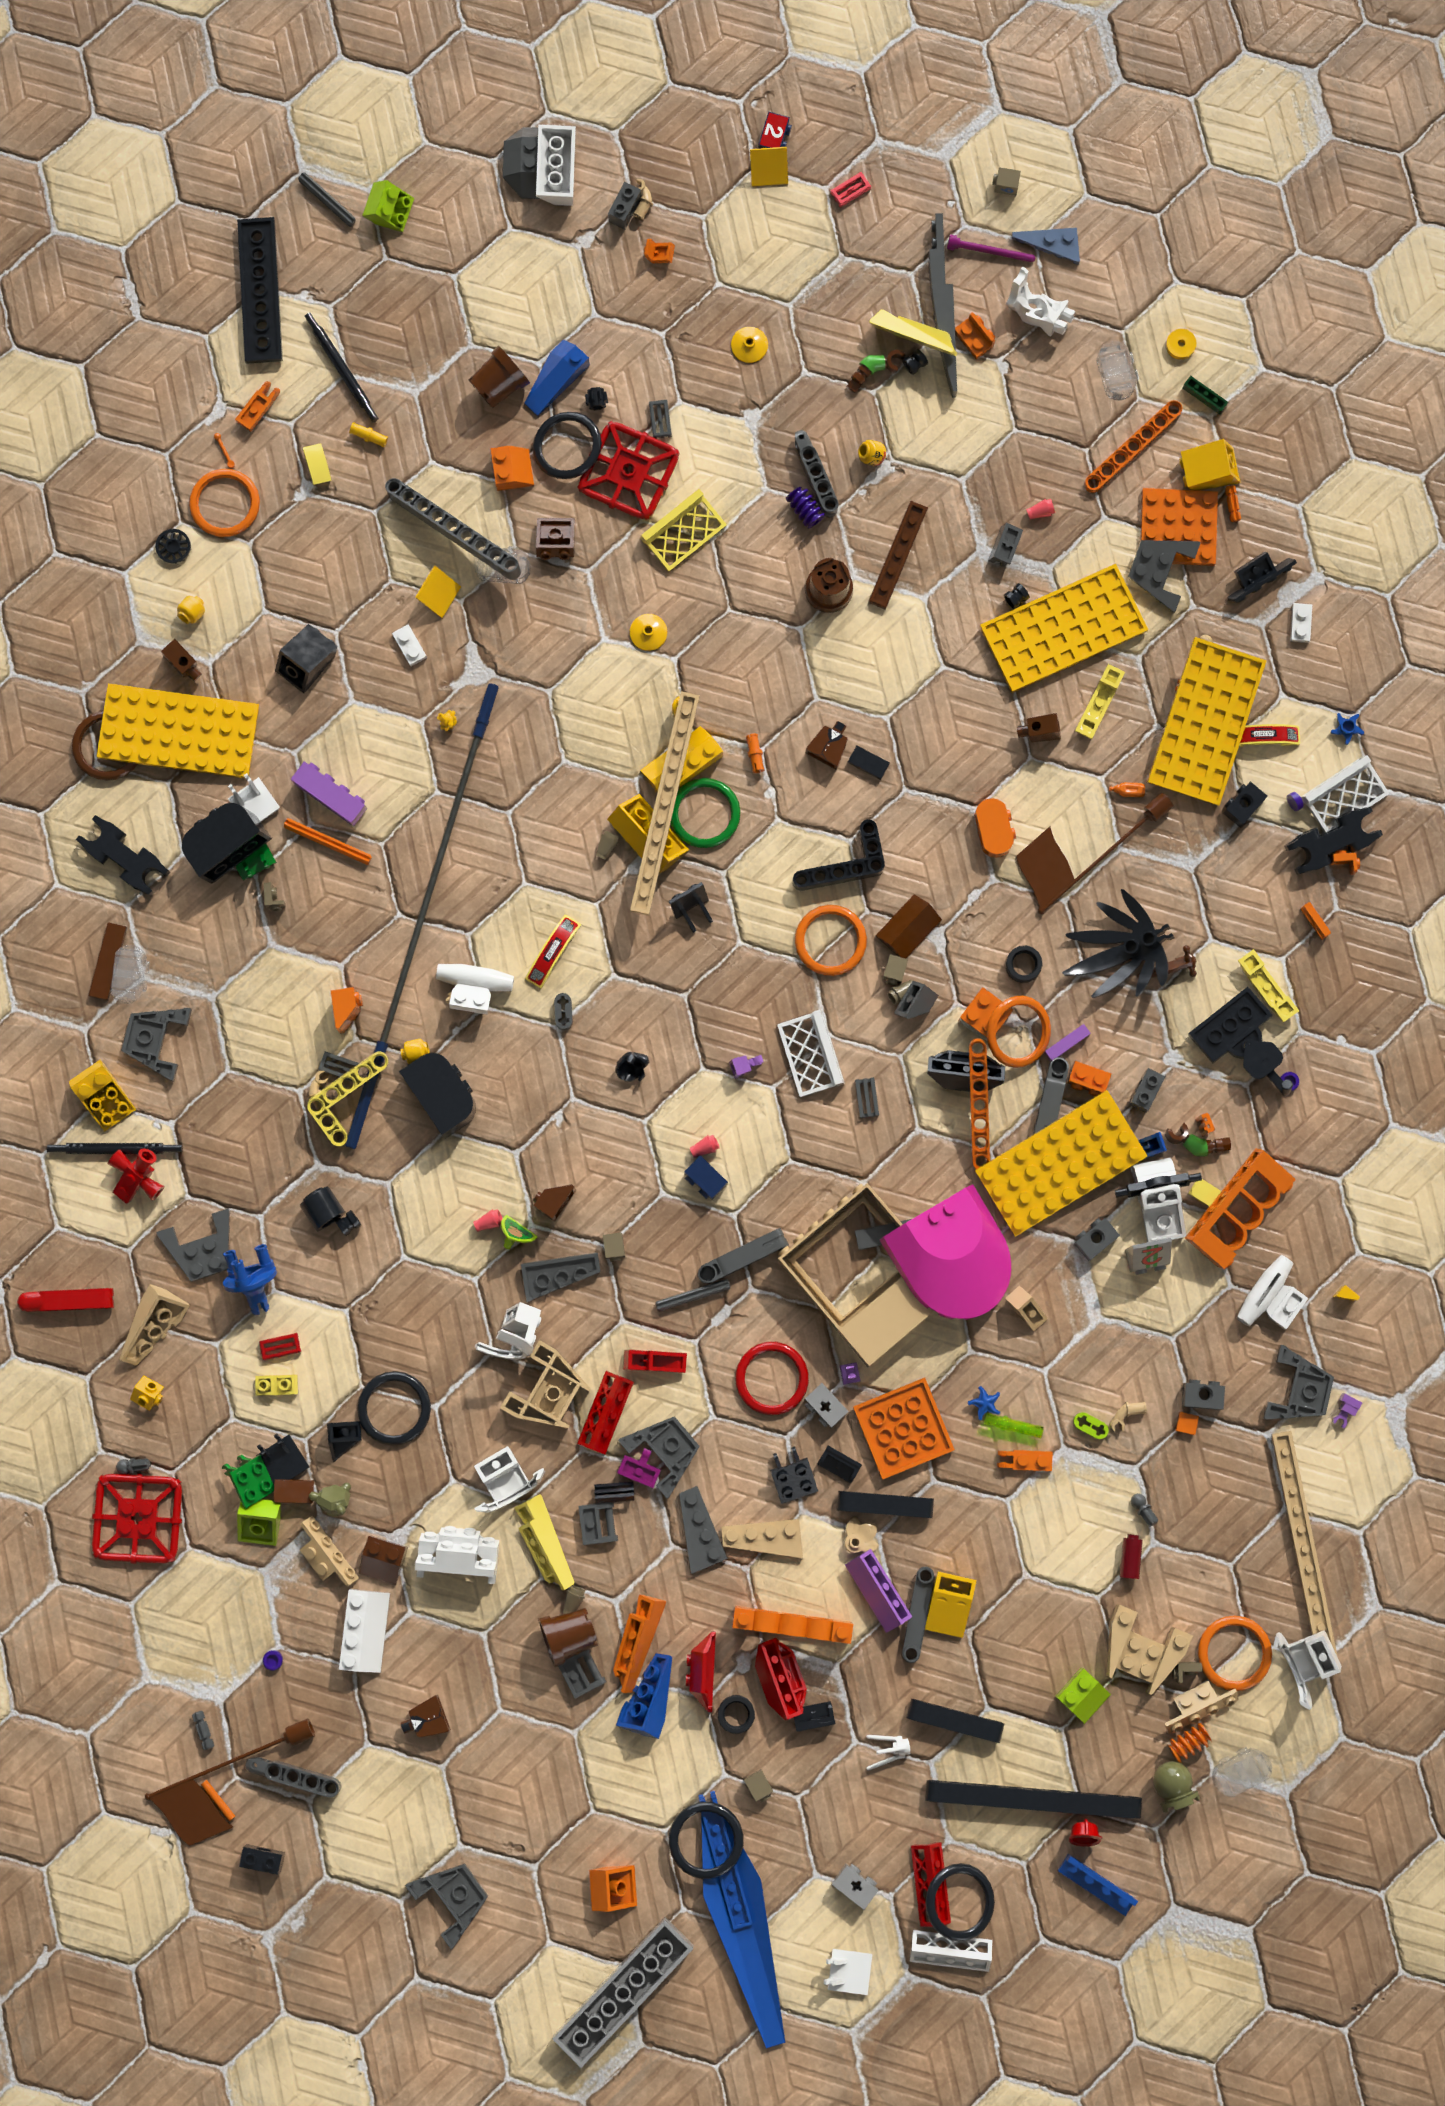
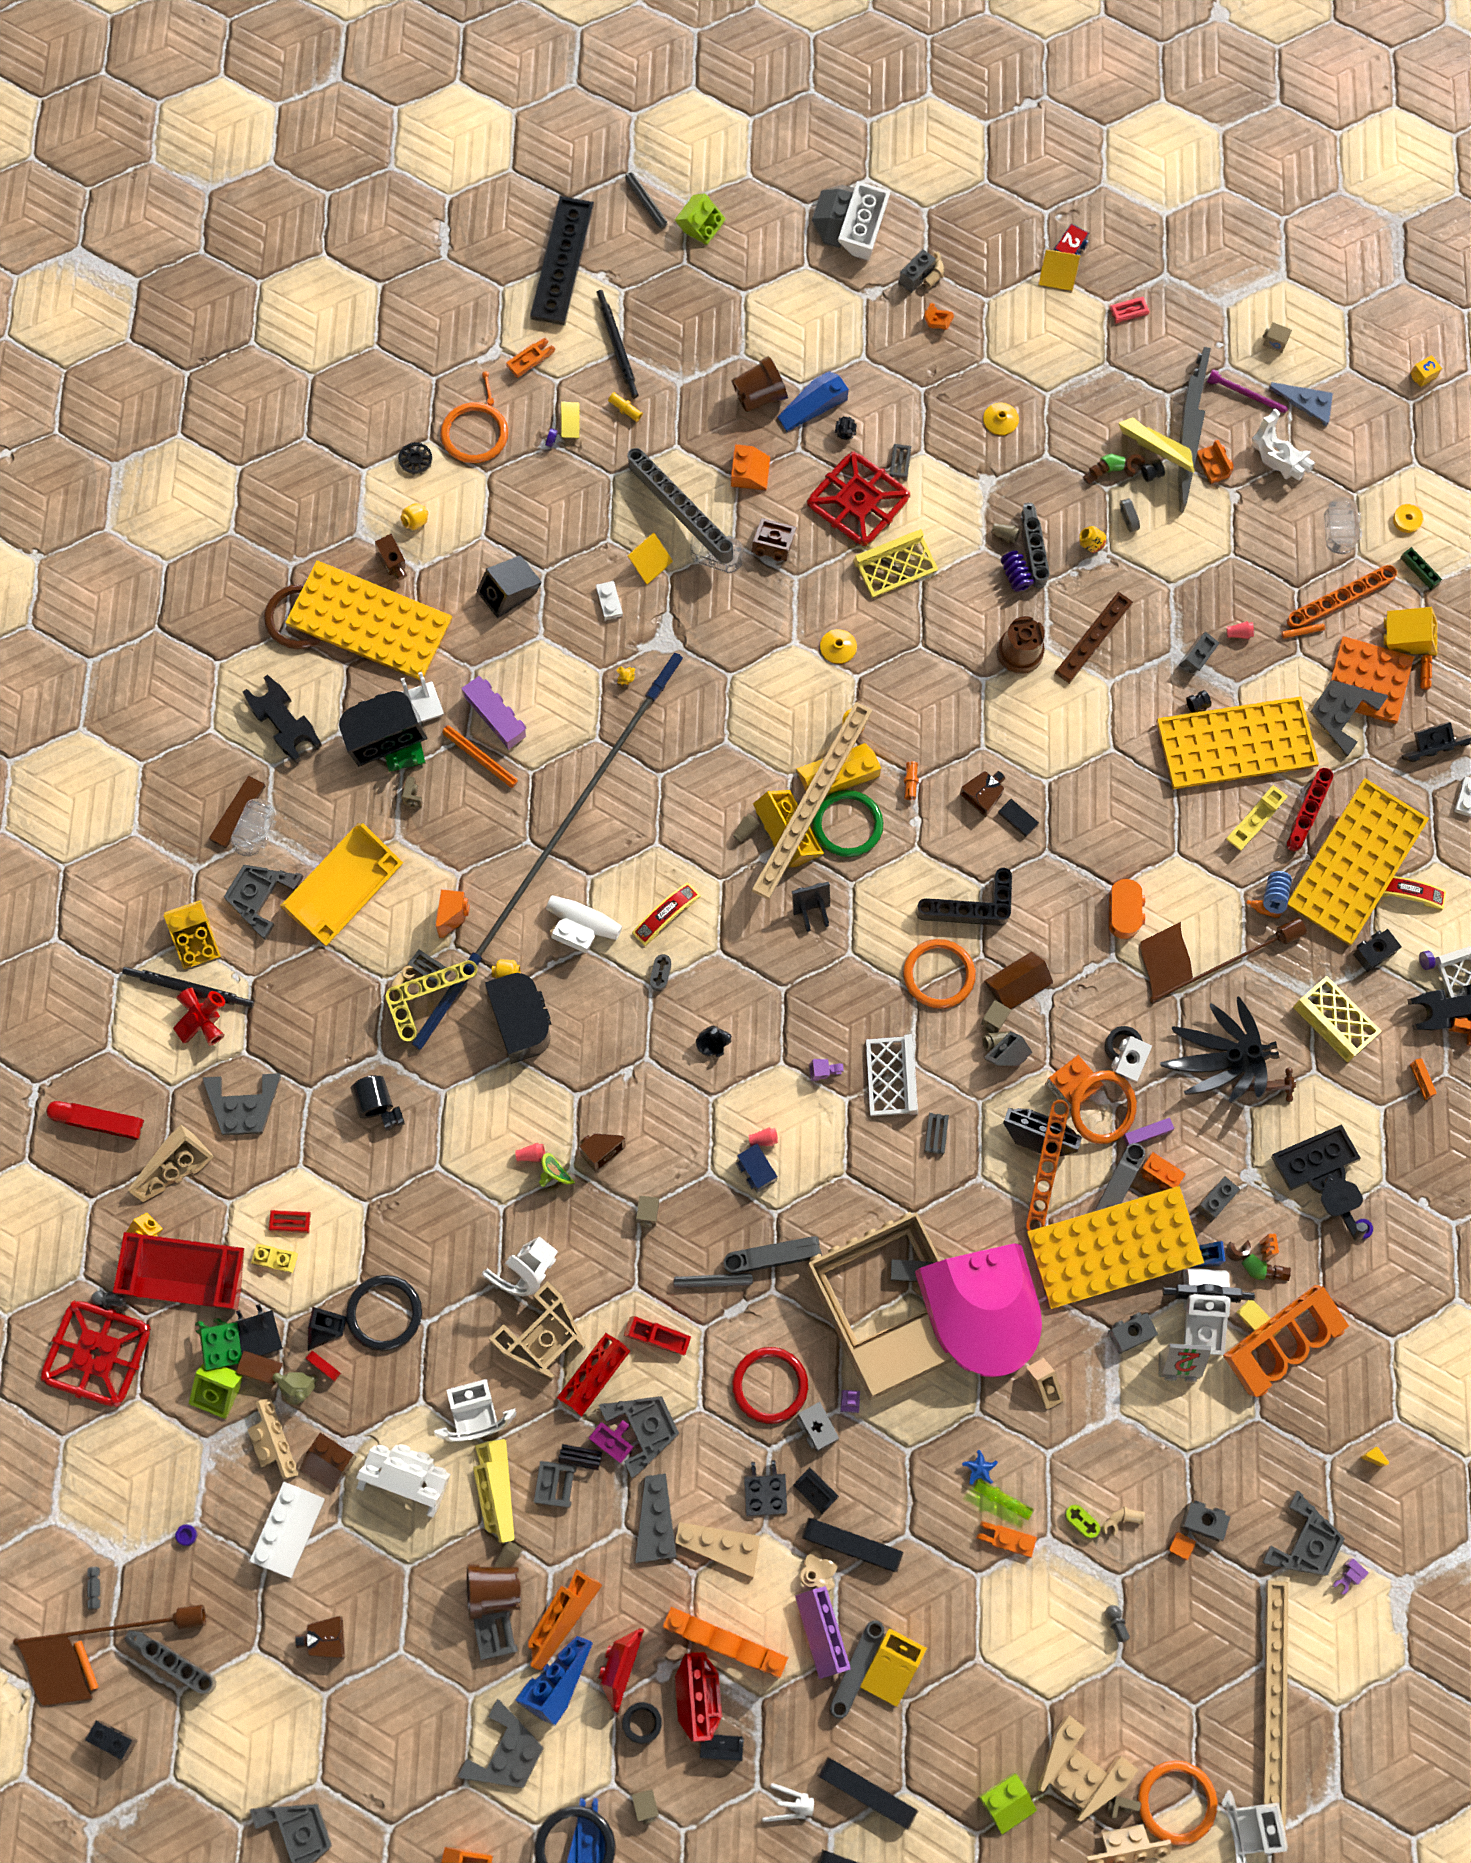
camera: 10 degrees right, 10 degrees down
blue piece [223,1244,277,1315] -> none
dark grey wing [521,1252,601,1302] -> none
black wedge [533,412,602,479] -> none
orange plate [853,1377,955,1480] -> none
reddish brown torso [1017,713,1061,742] -> none
dark red brick [1120,1534,1143,1579] -> none
white plate [1237,1255,1308,1330] -> none
light yellow slope [1238,949,1299,1022] -> none
none -> red slope [113,1232,245,1310]
none -> yellow slope [280,823,403,946]
none -> red beam [305,1350,341,1381]
none -> dark grey wing [458,1699,544,1788]
none -> dark purple tile [545,428,558,447]
none -> dark tan cone [991,523,1020,543]
none -> white brick [1111,1036,1152,1083]
none -> dark grey beam [1119,498,1140,532]
none -> medium blue piece [1263,871,1292,914]
none -> orange piece [1281,623,1325,639]
none -> red piece [1287,768,1333,852]
none -> light yellow fence [1293,976,1382,1063]
none -> yellow brick [1410,355,1442,387]

